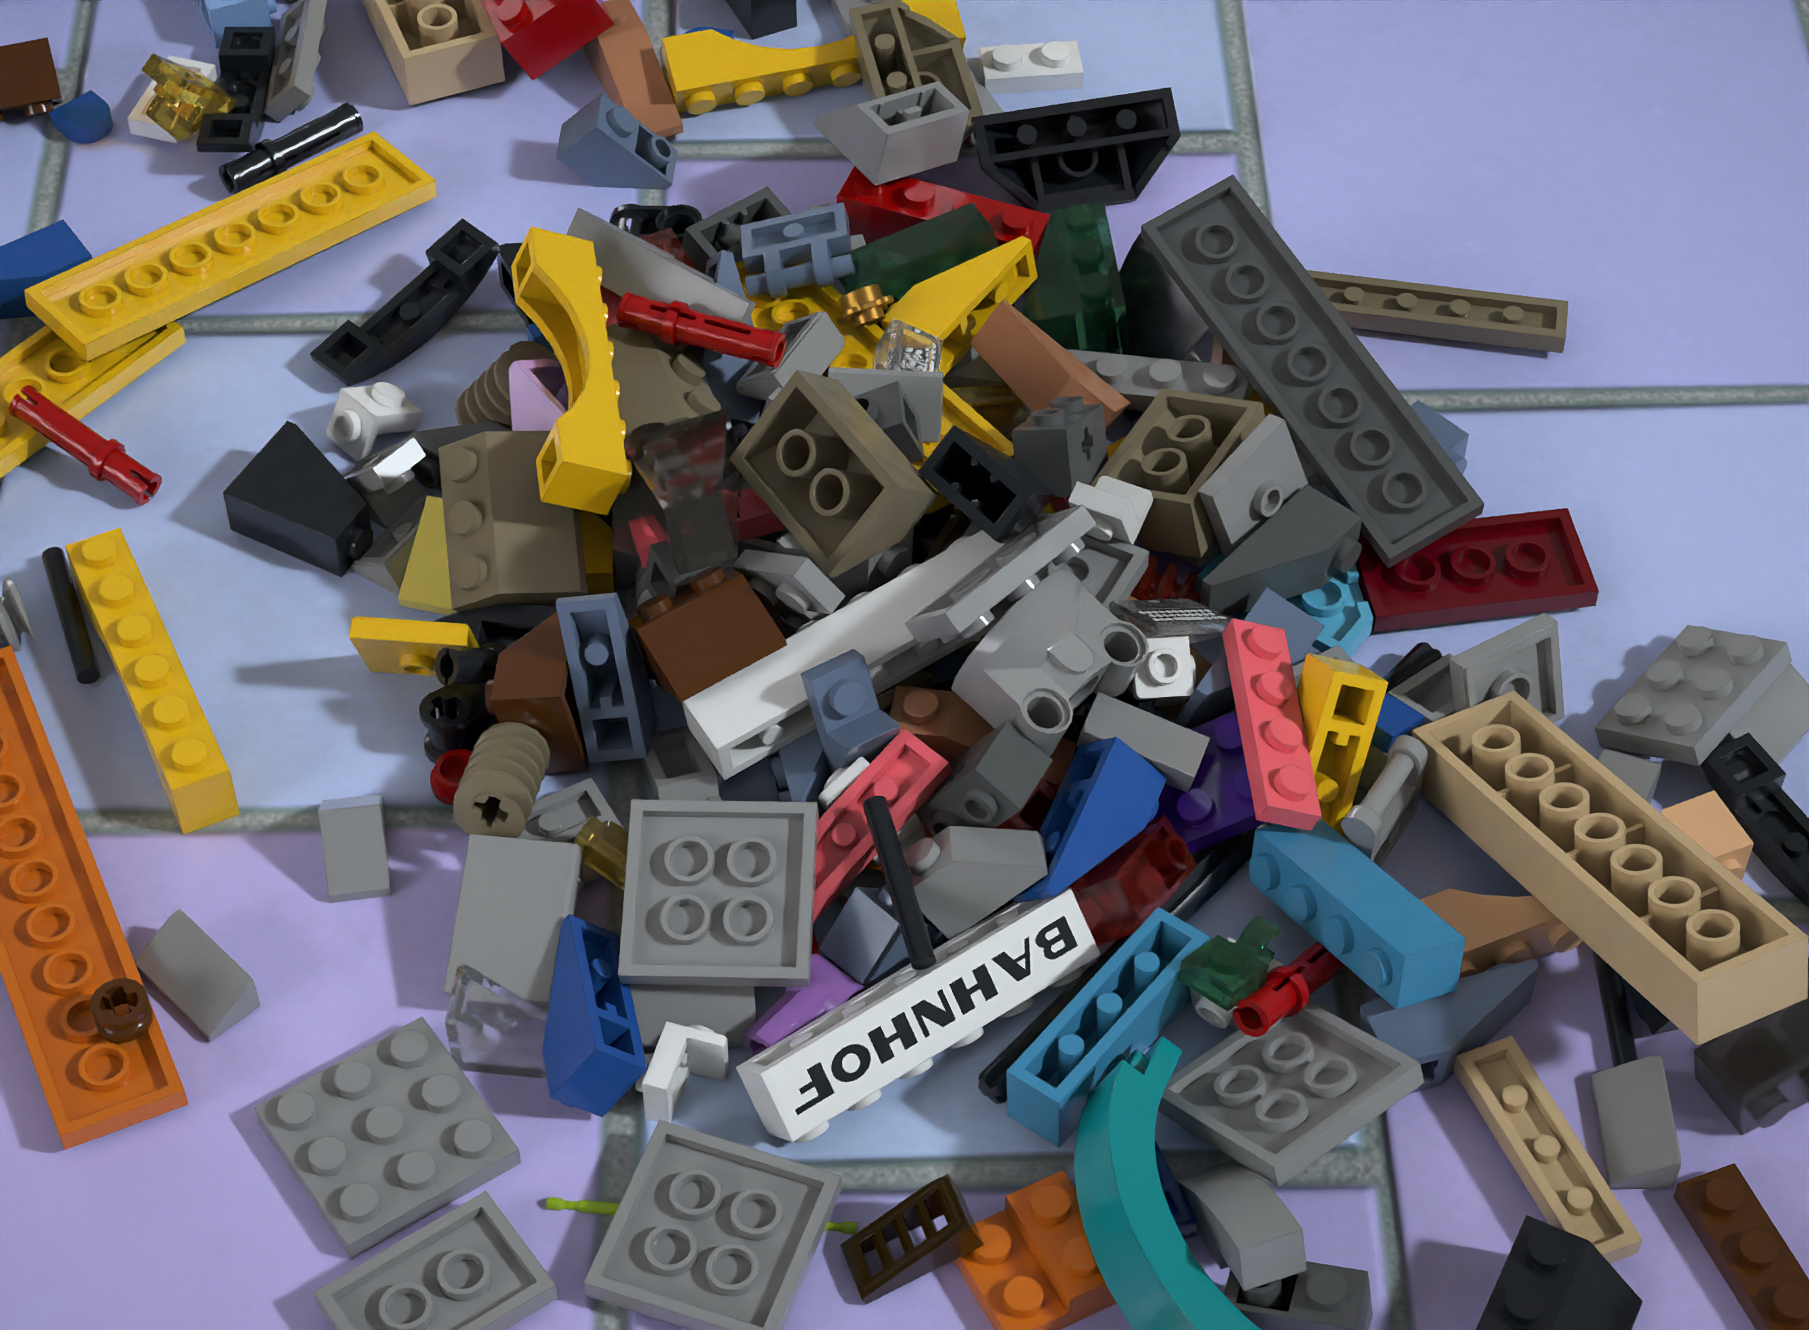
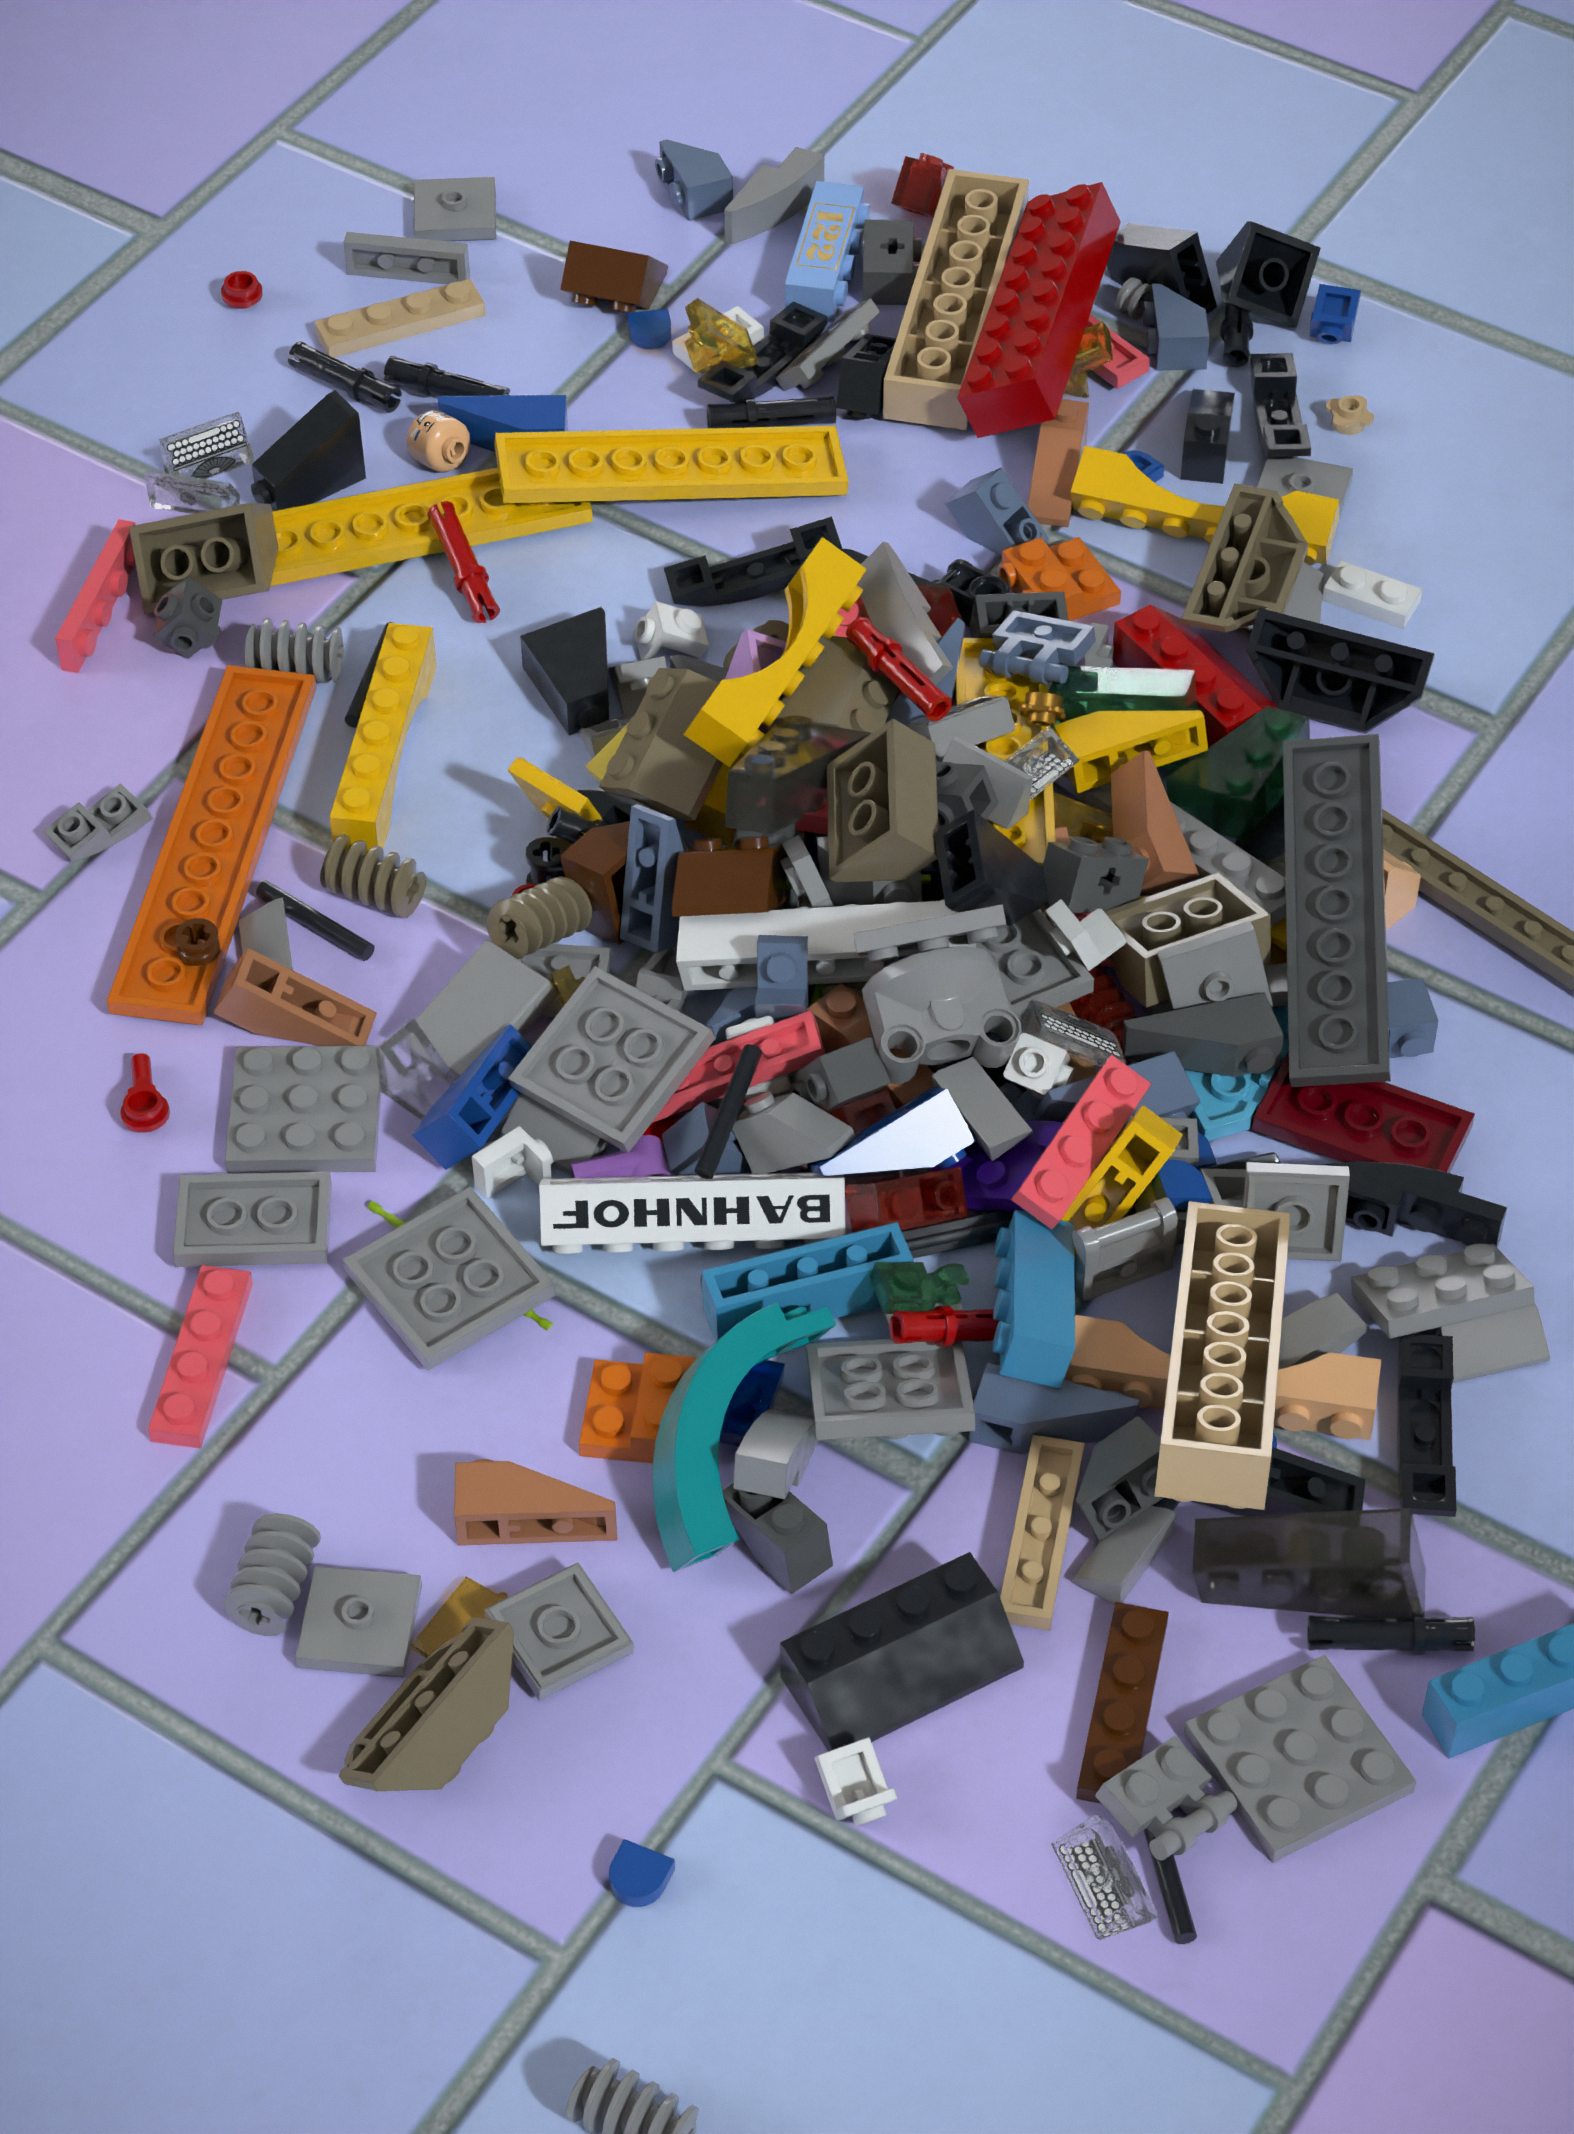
camera: 35 degrees right, 0 degrees up
light grey slope [318,793,391,903] -> none
light grey slope [814,81,970,186] -> none
dark brown slope [840,1173,984,1304] -> none
none -> red plate [120,1053,170,1133]
none -> nougat slope [213,948,377,1046]
none -> black bar [256,880,375,961]
none -> dark tan piece [320,834,426,918]
none -> black slope [836,334,896,419]
none -> orange plate [998,537,1121,621]
none -> dark grey slope [1076,1416,1163,1542]
none -> black slope [1324,1162,1507,1247]

